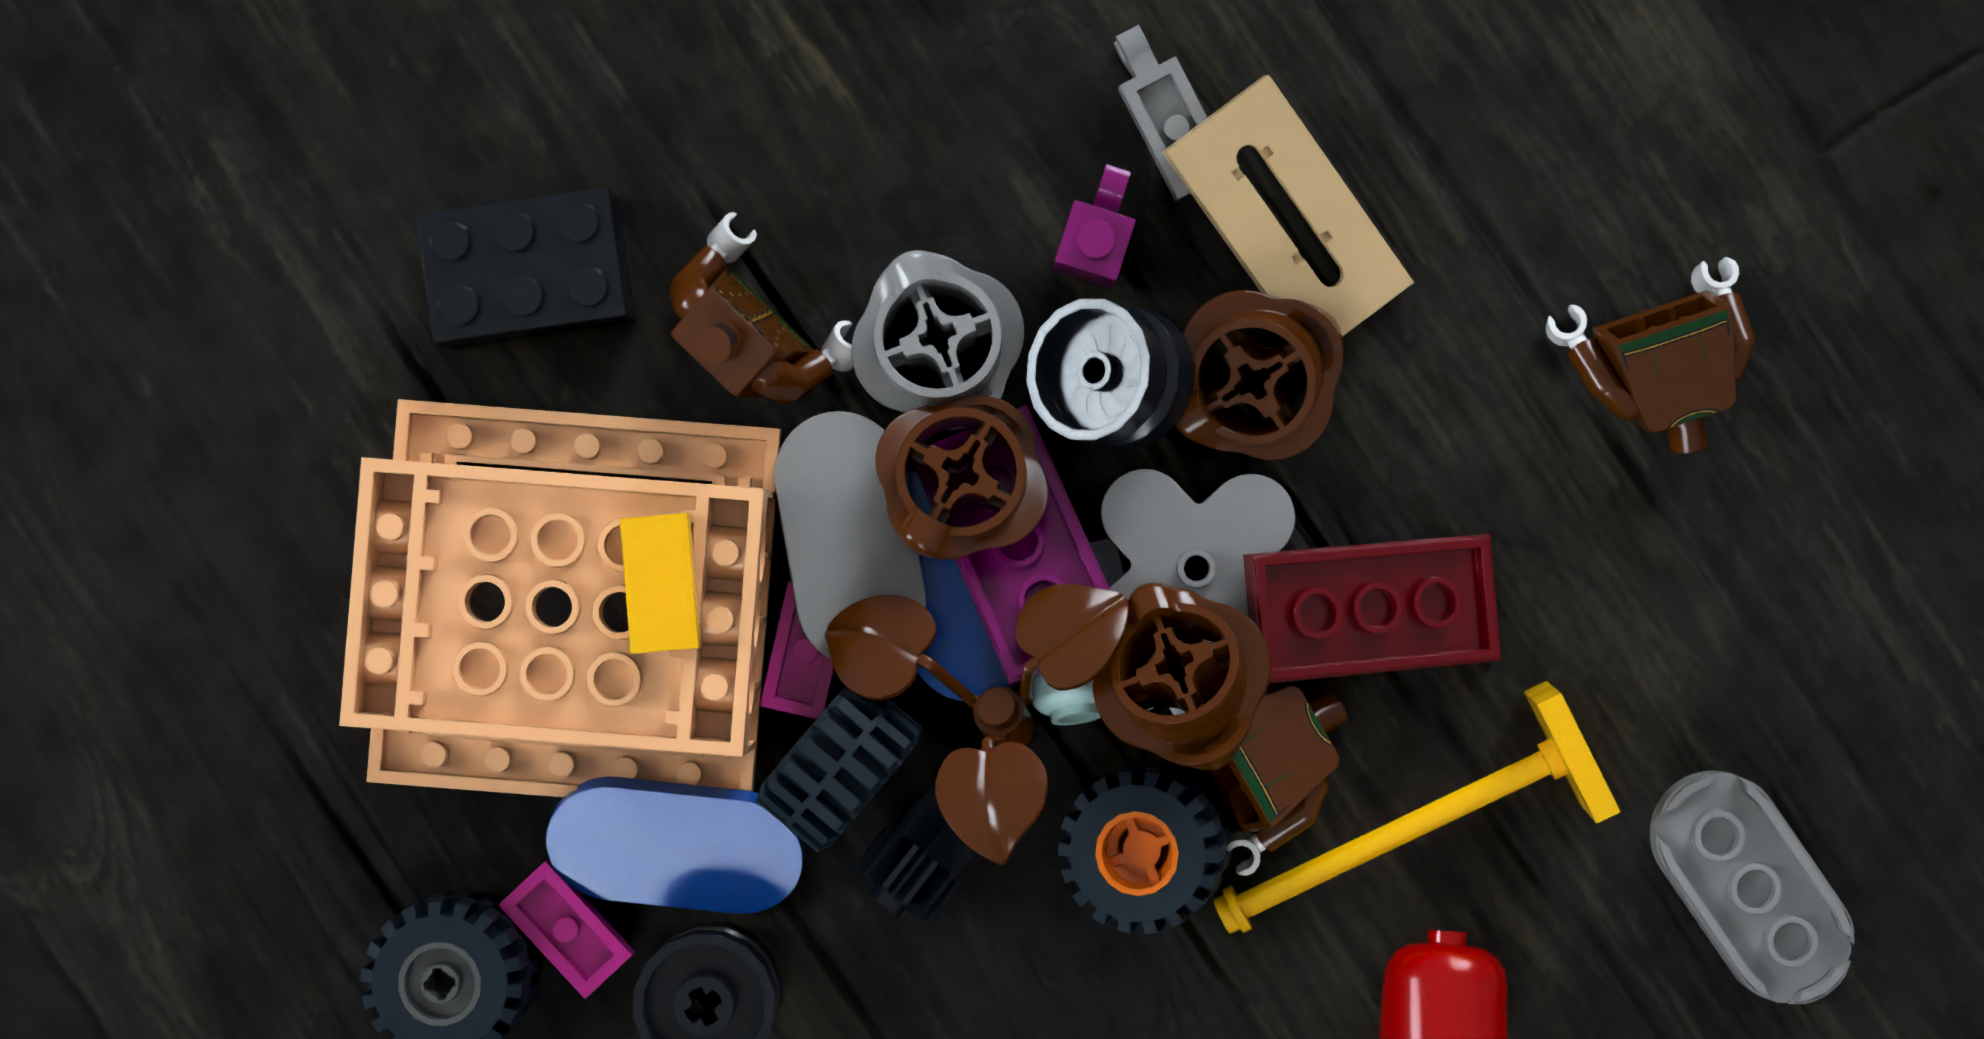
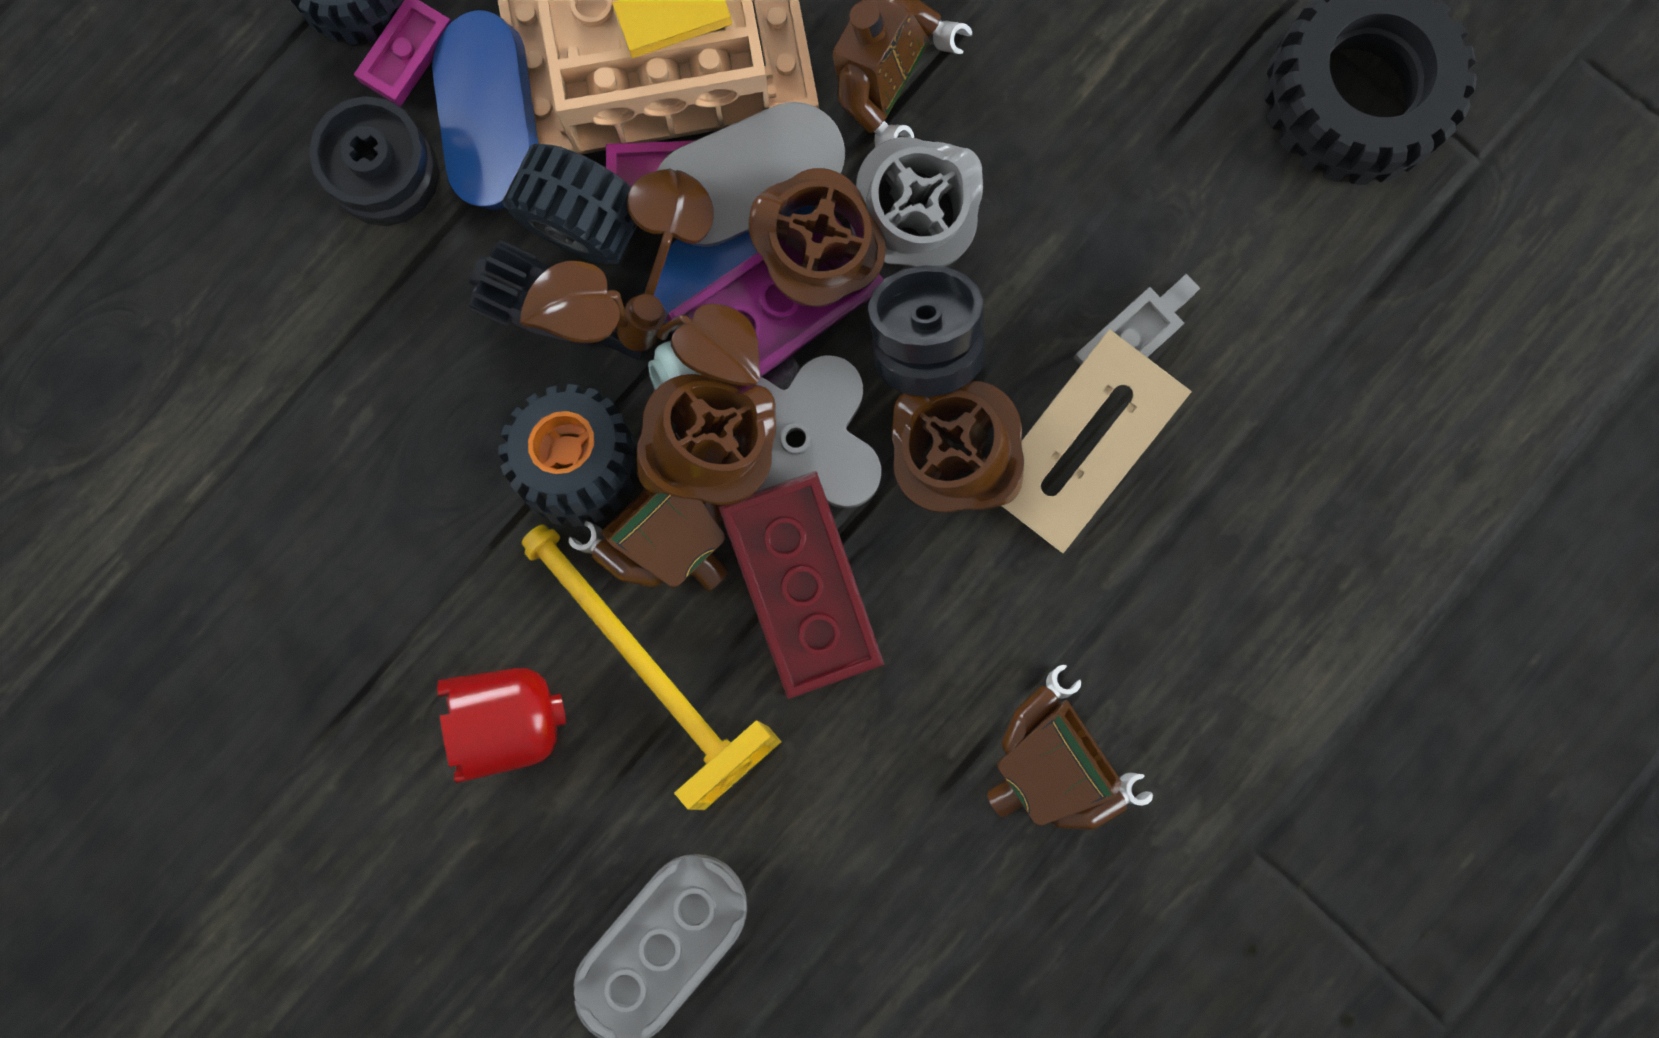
camera: 75 degrees right, 5 degrees down
magenta brick [1053,164,1136,289] -> none

